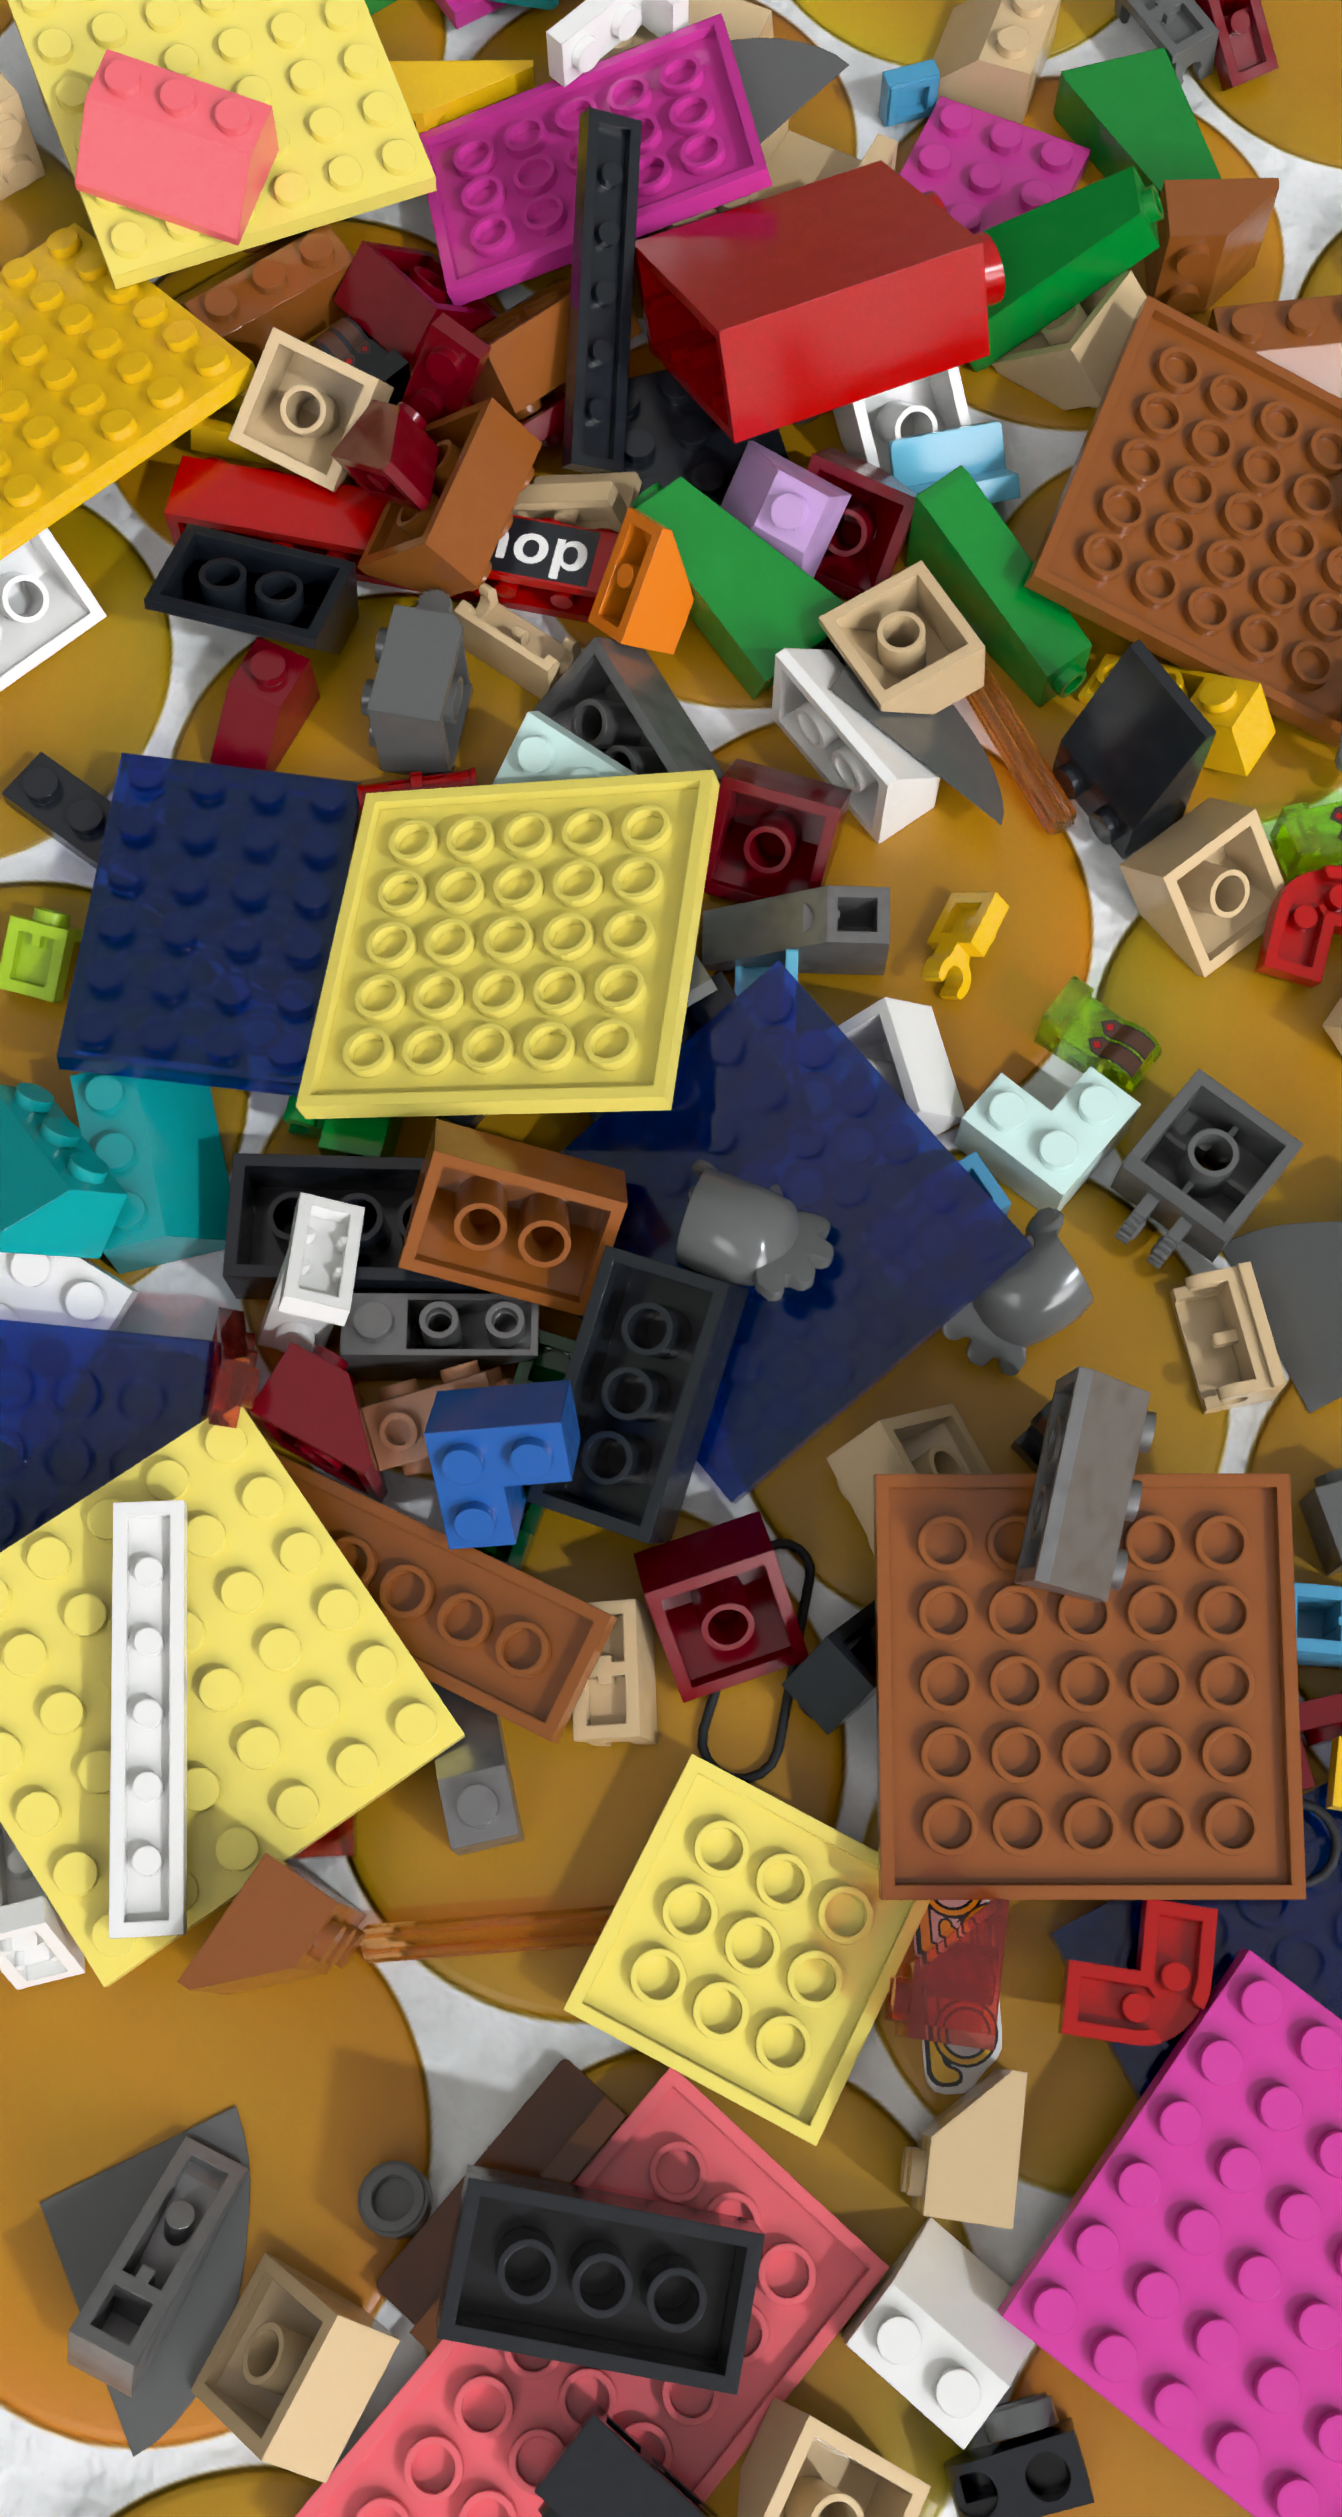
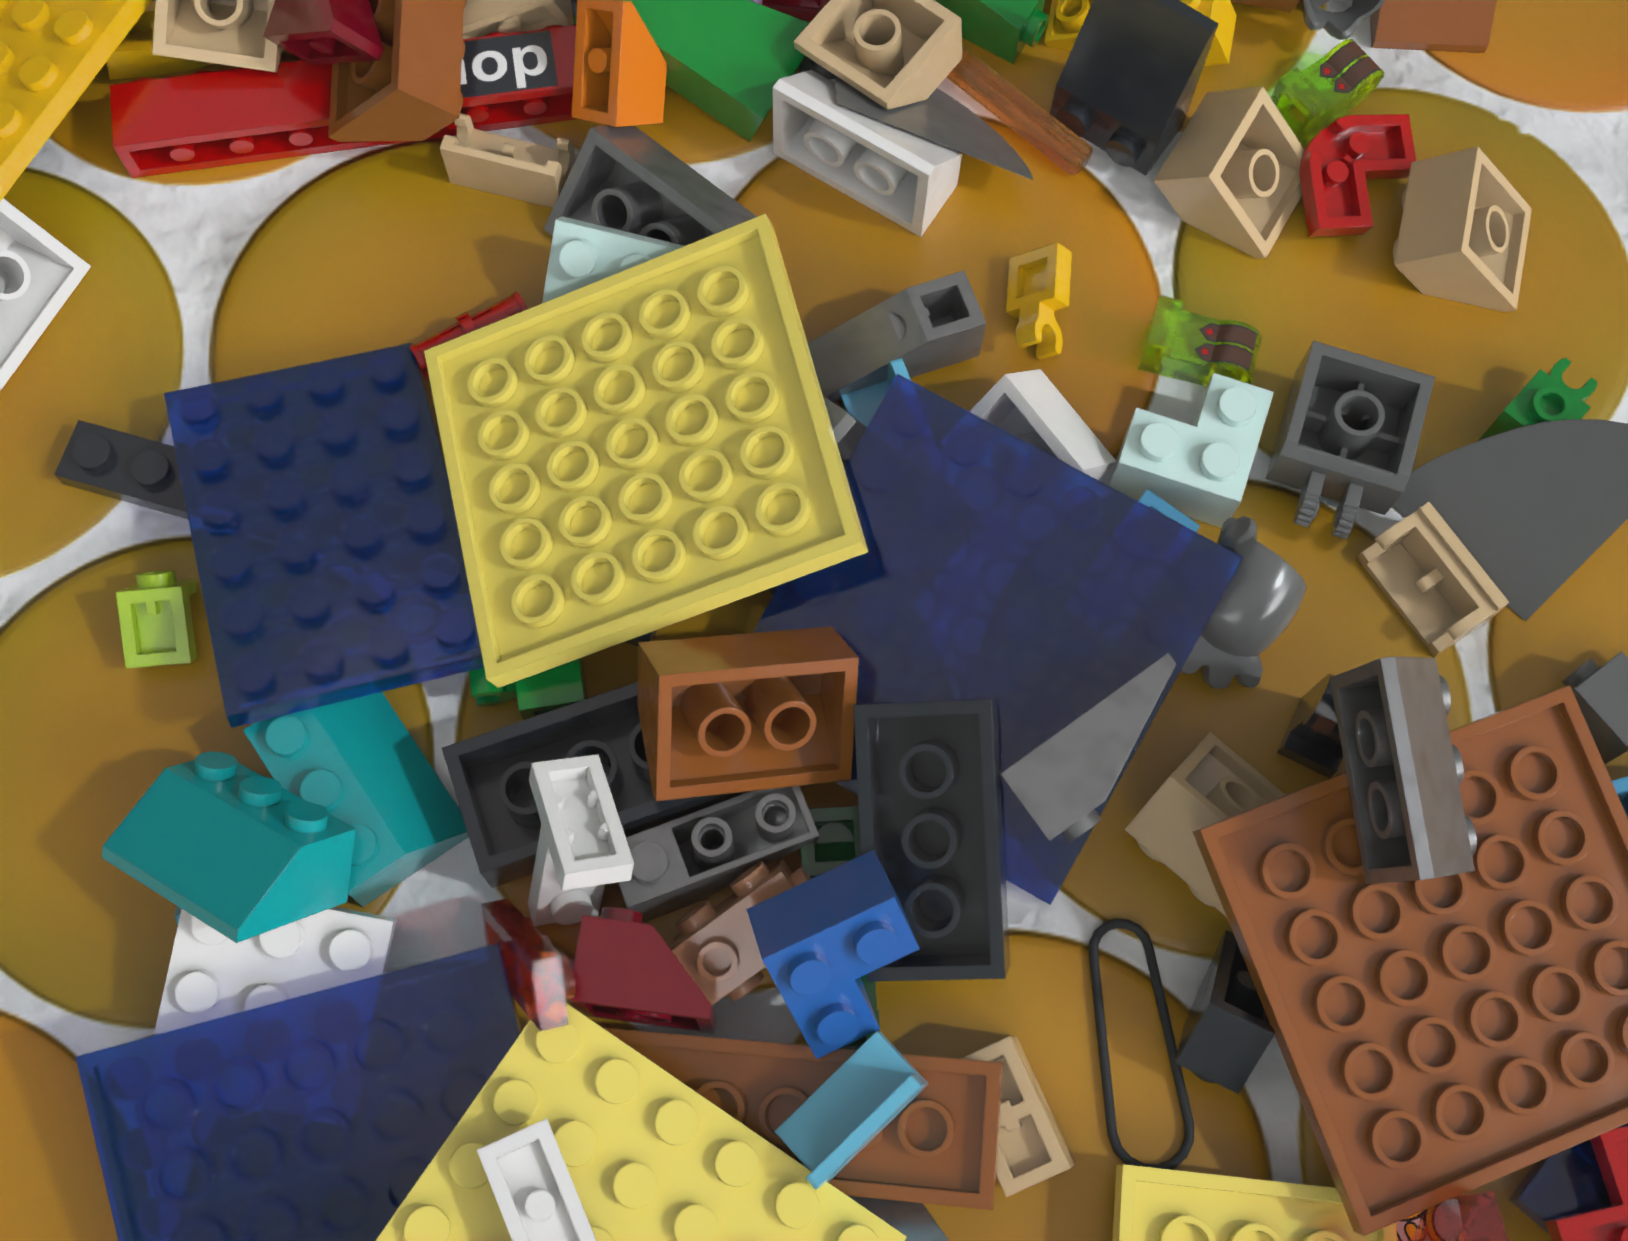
camera: 25 degrees left, 0 degrees up
black slope [144,523,359,655] -> none
dark red slope [210,636,320,790] -> none
dark grey hinge [361,588,473,776] -> none
dark red slope [634,1511,809,1703] -> none
dark grey piece [676,1159,834,1301] -> none
dark red slope [704,758,852,903] -> none
none -> medium azure panel [774,1031,929,1190]
none -> flat silver slope [1001,653,1176,843]

